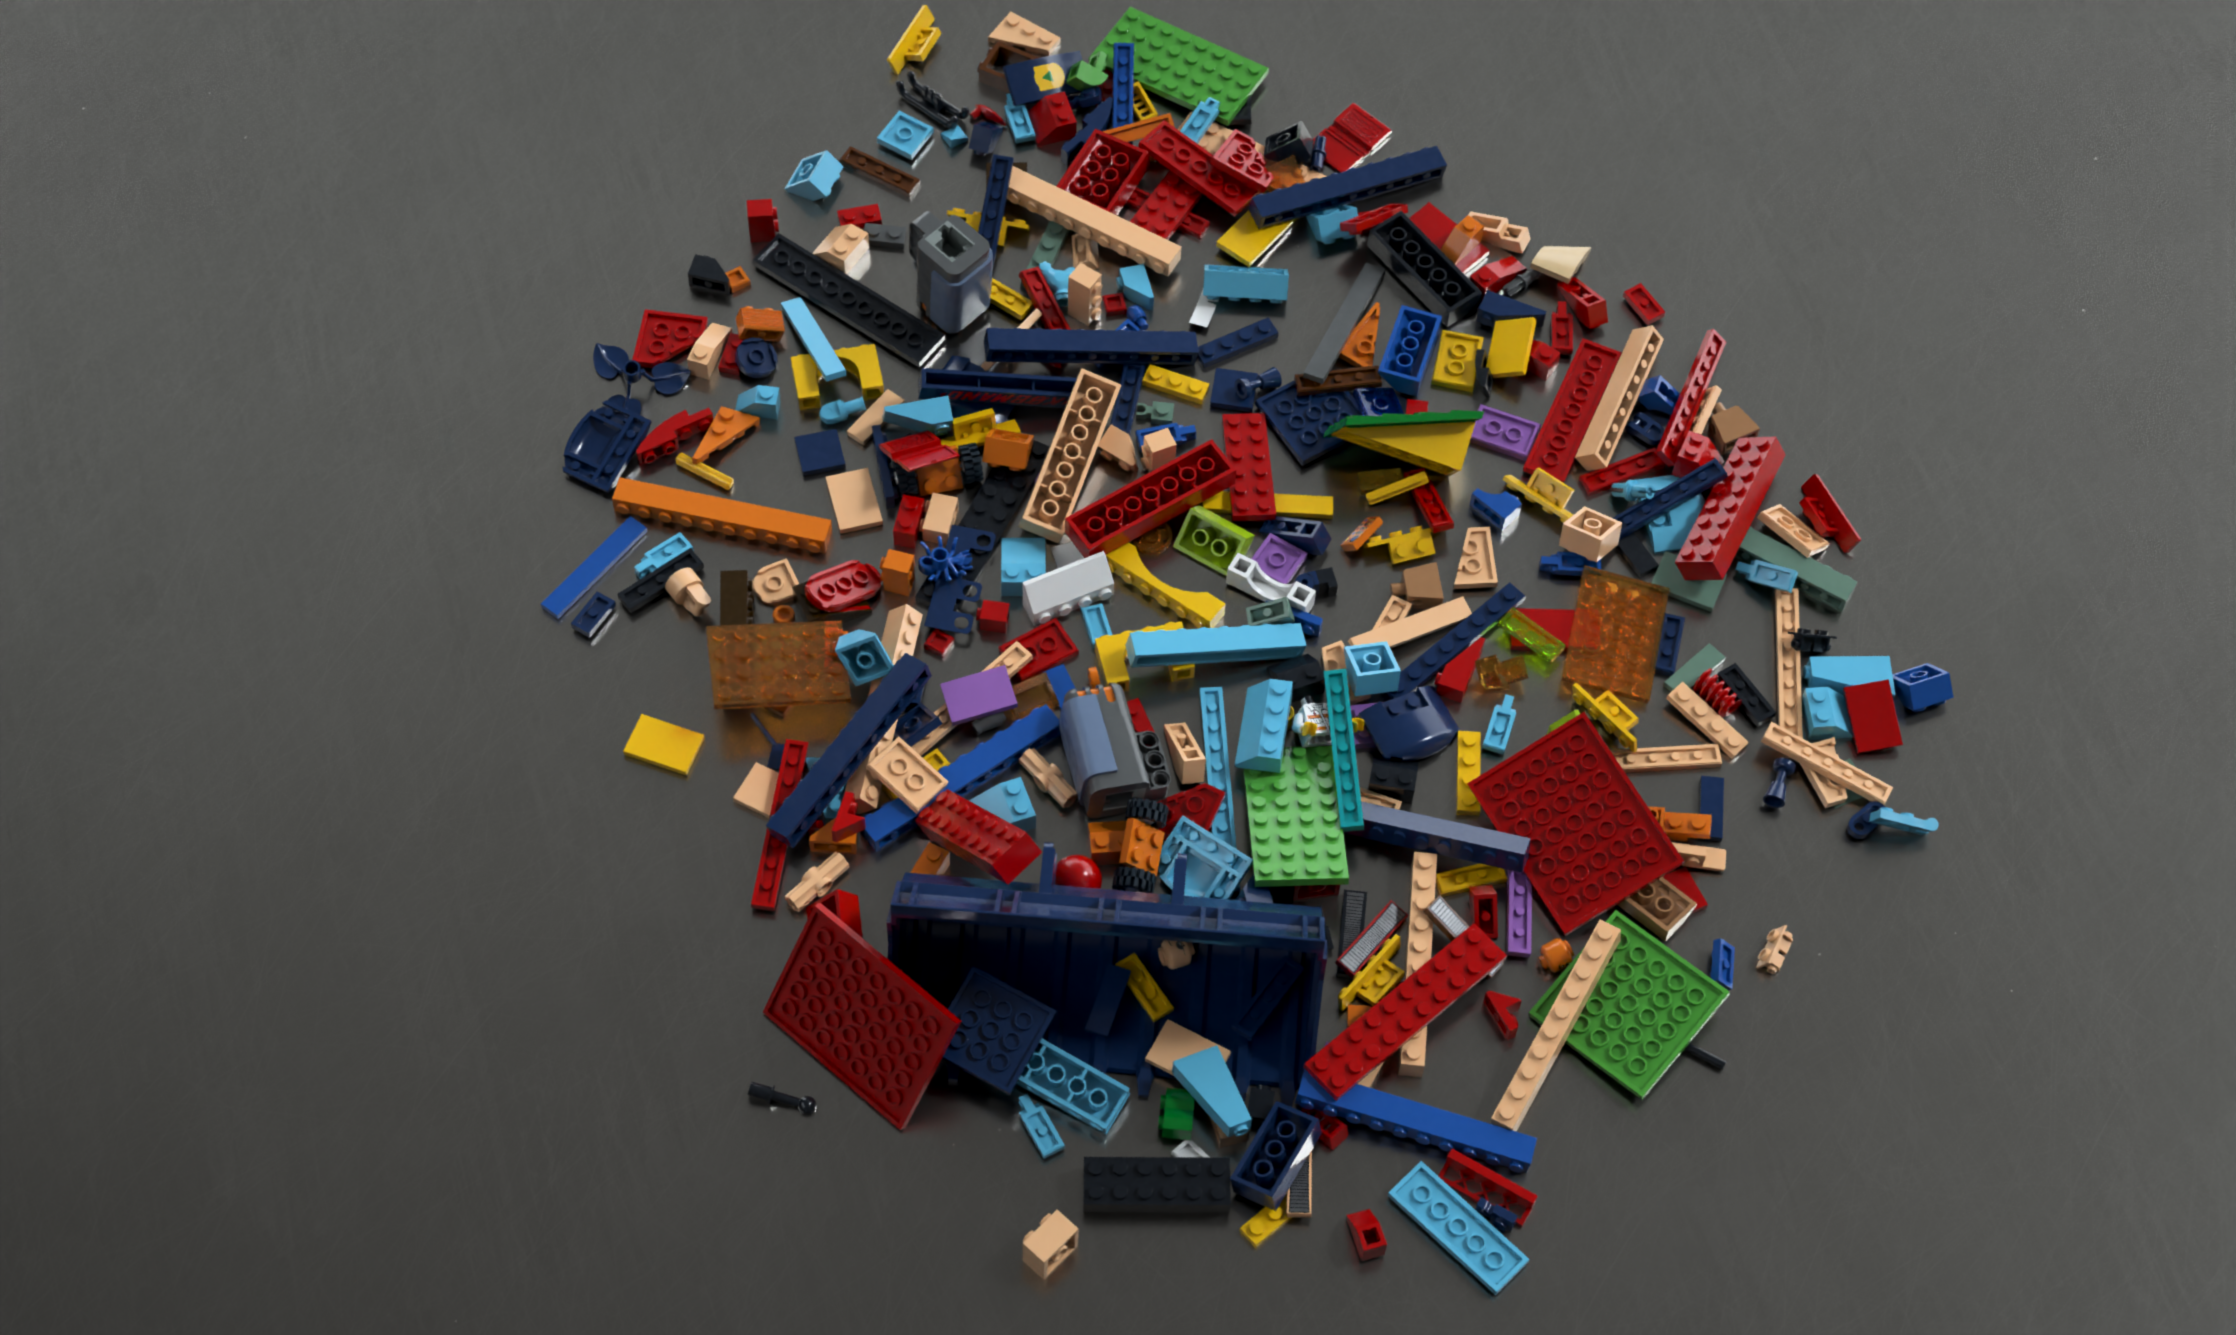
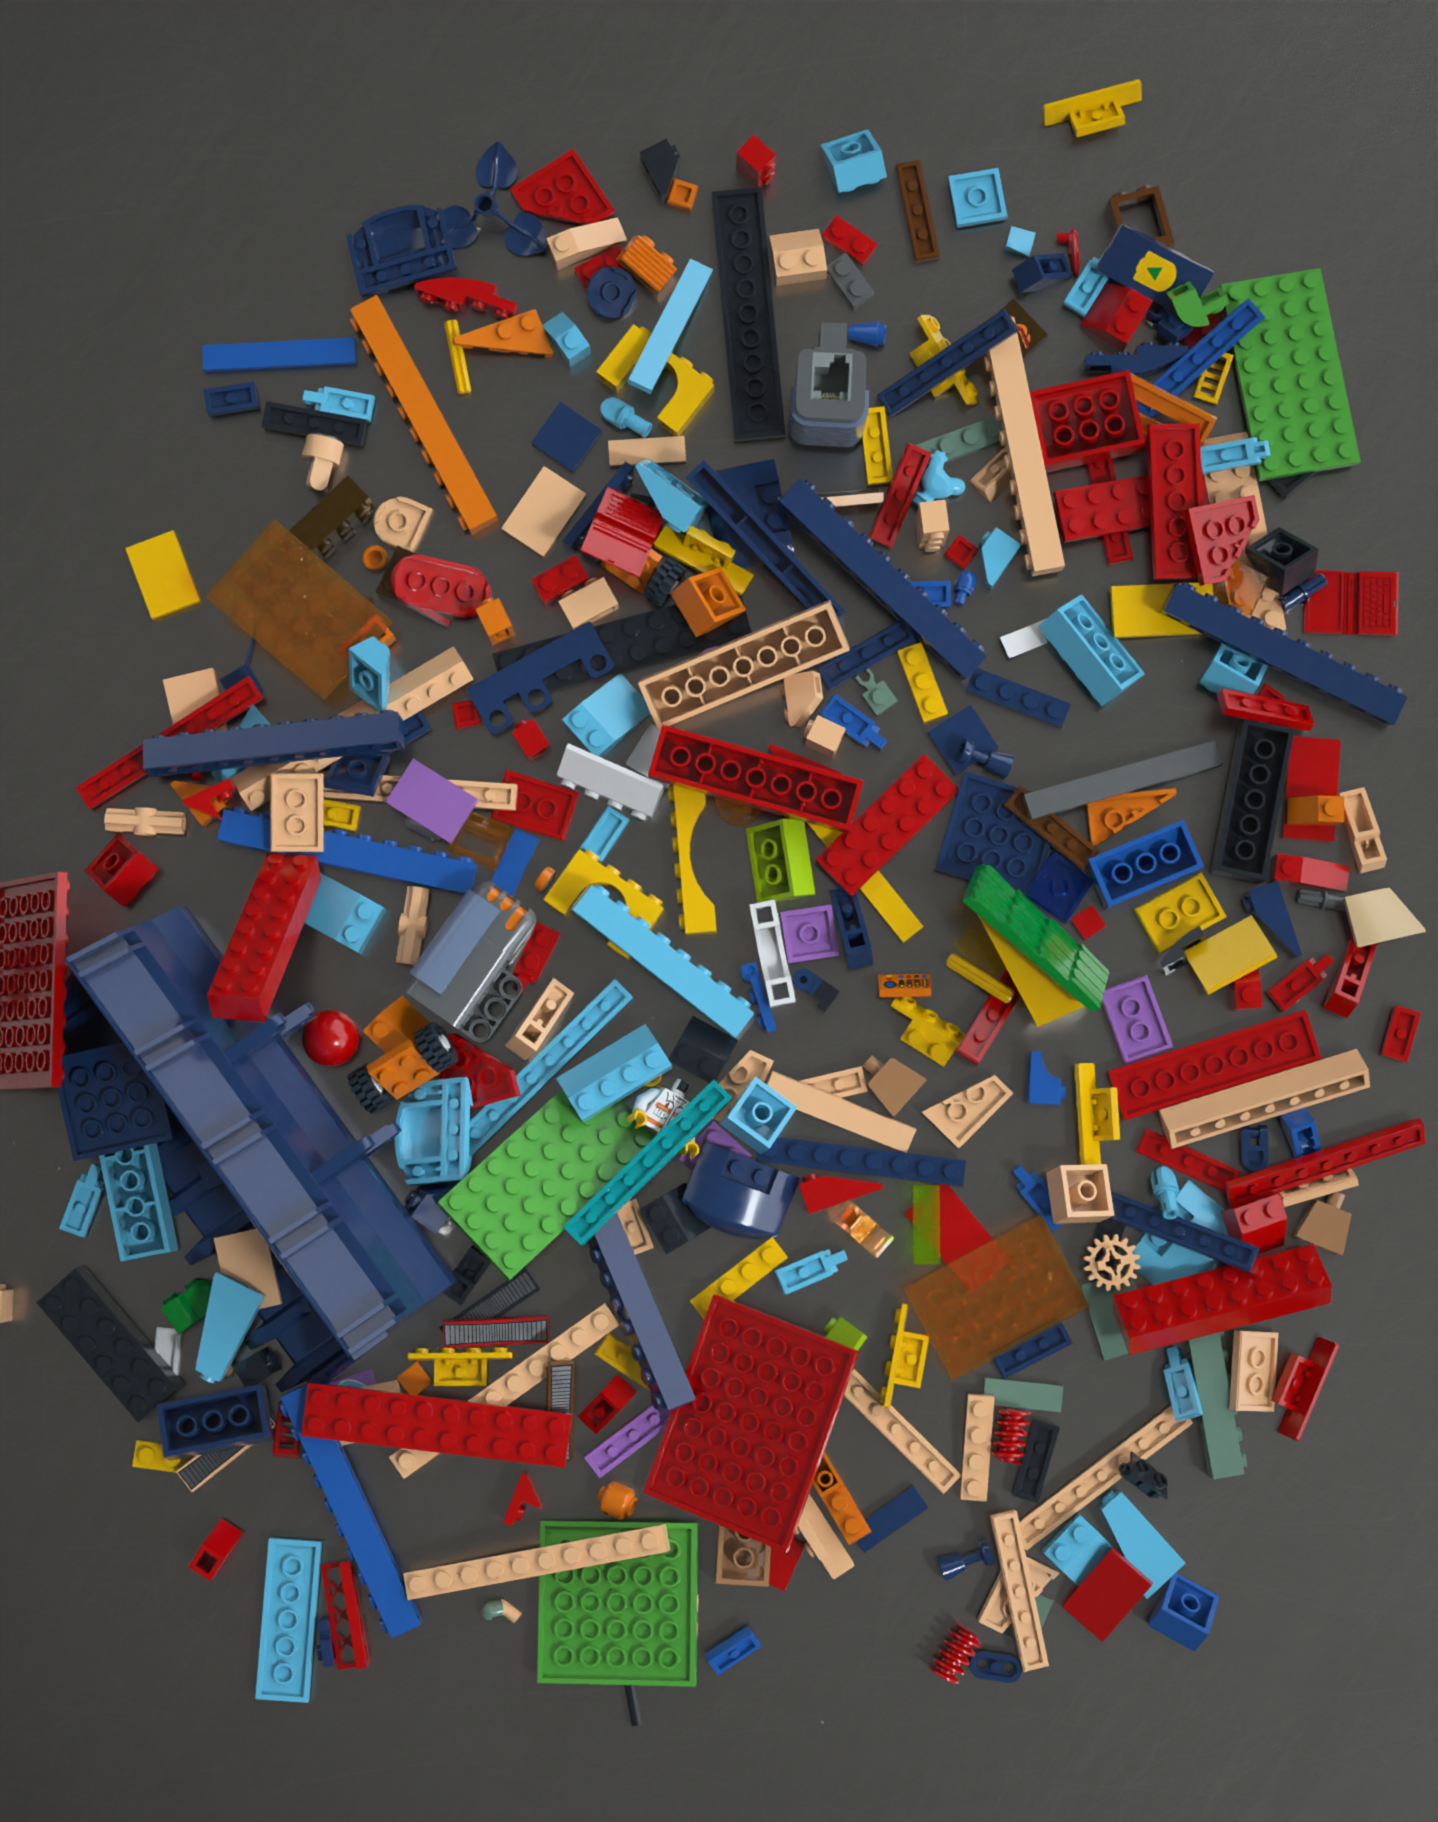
camera: 50 degrees right, 25 degrees up
black piece [896,71,969,129] -> none
orange brick [910,842,950,876] -> none
blue animal [918,536,973,582] -> none
light nougat wing [988,12,1060,56] -> none
sand green slope [1246,597,1295,626] -> none
light nougat hinge [1756,925,1793,974] -> none
medium azure plate [1869,807,1939,835] -> none
none -> arm [481,1599,522,1623]
none -> red piece [928,1622,981,1684]
none -> light nougat gear [1083,1234,1141,1291]

